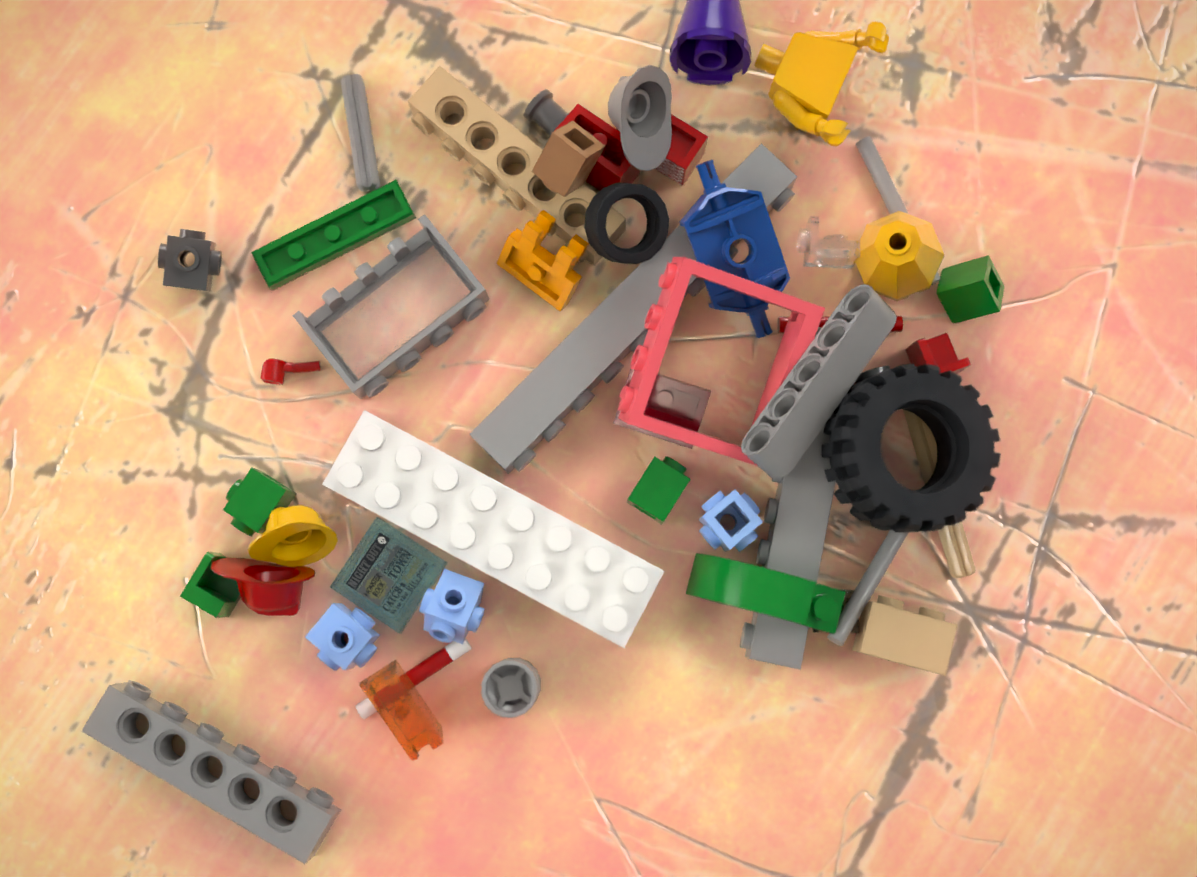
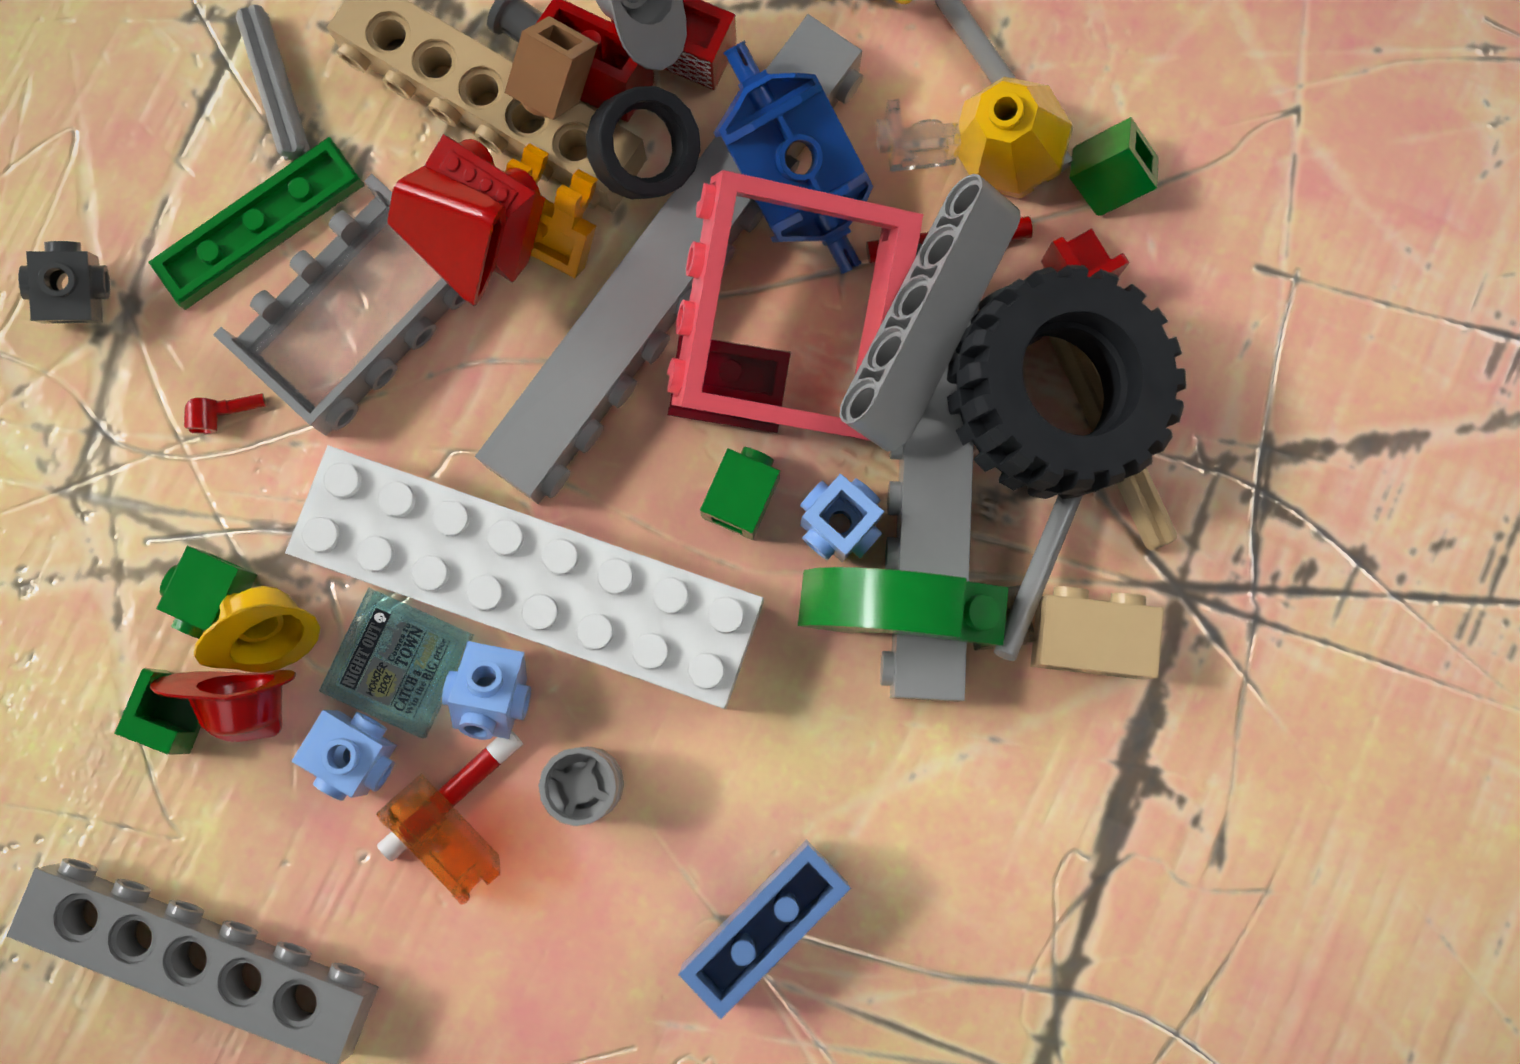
camera: 10 degrees left, 0 degrees up
none -> red piece [388,134,545,306]
none -> medium blue brick [678,839,851,1019]

